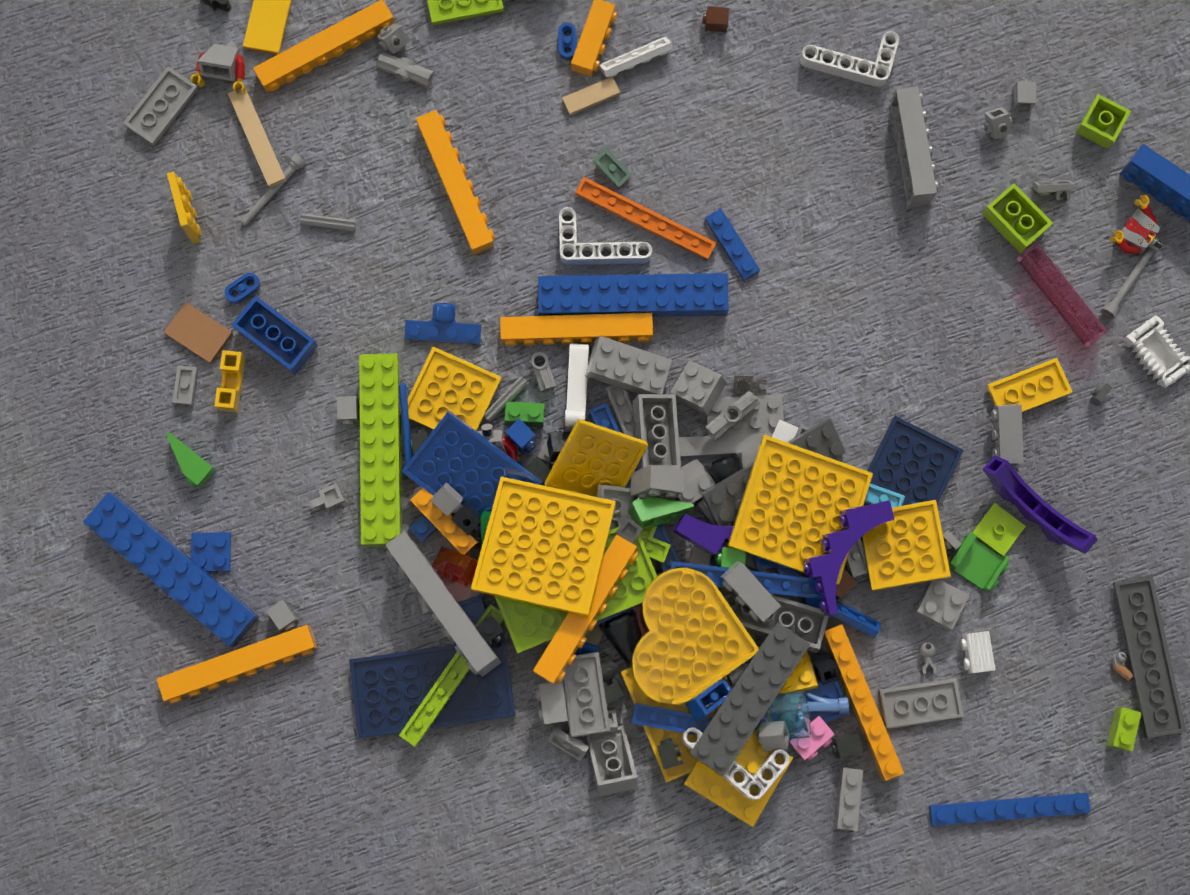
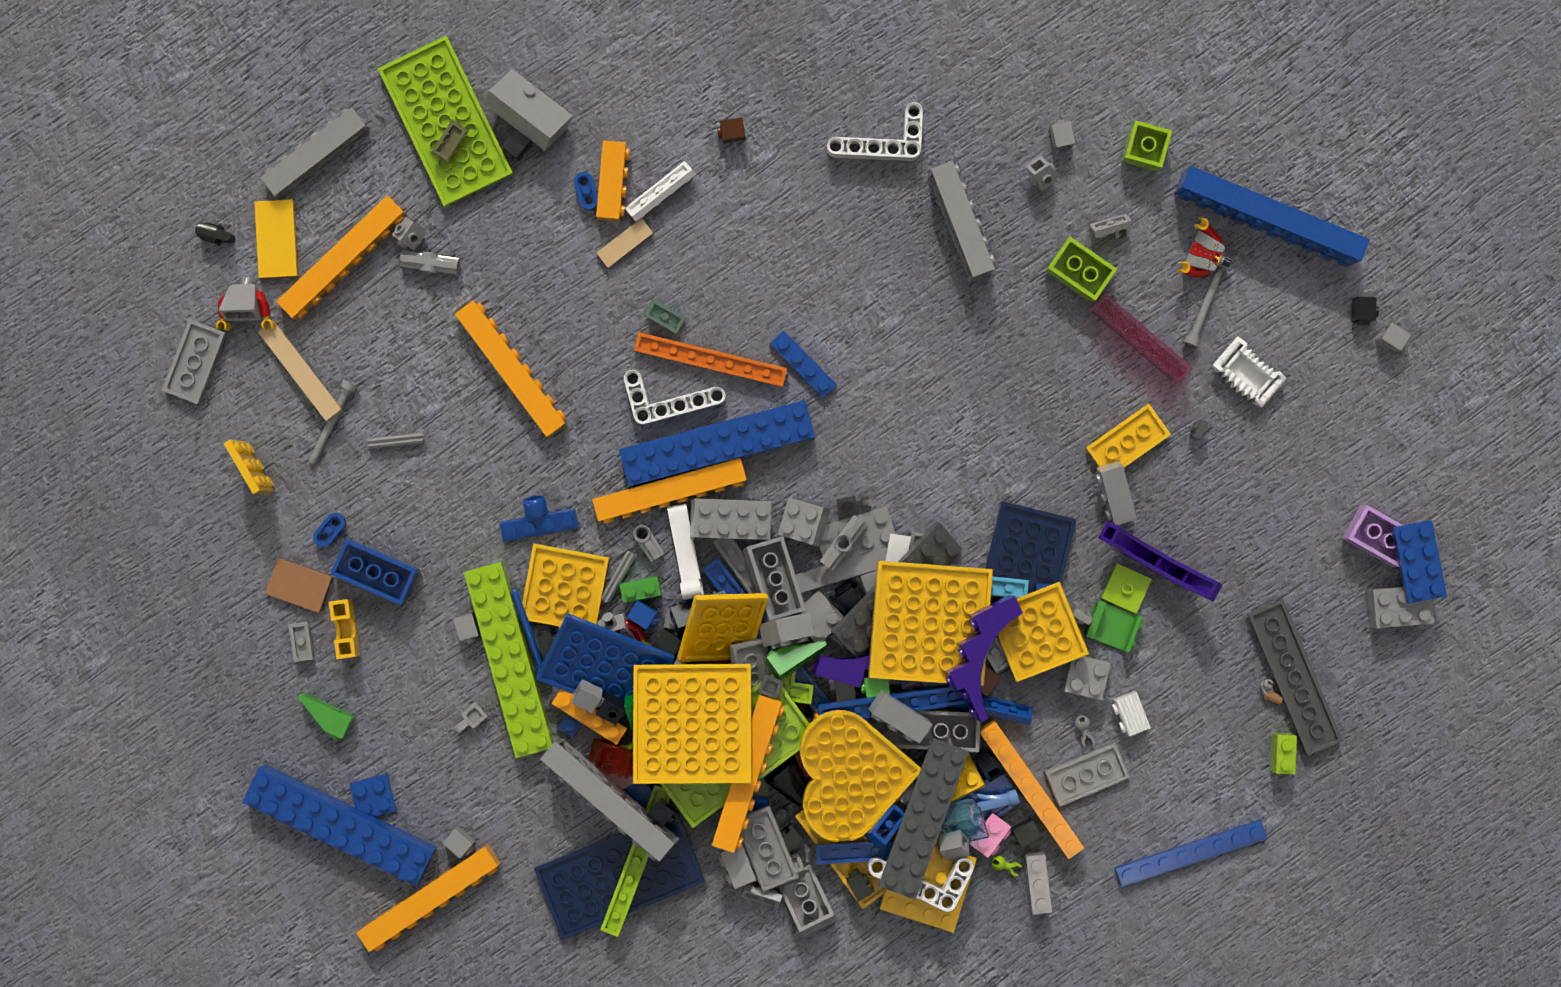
camera: 15 degrees left, 10 degrees up
none -> lime arm [991,856,1022,877]

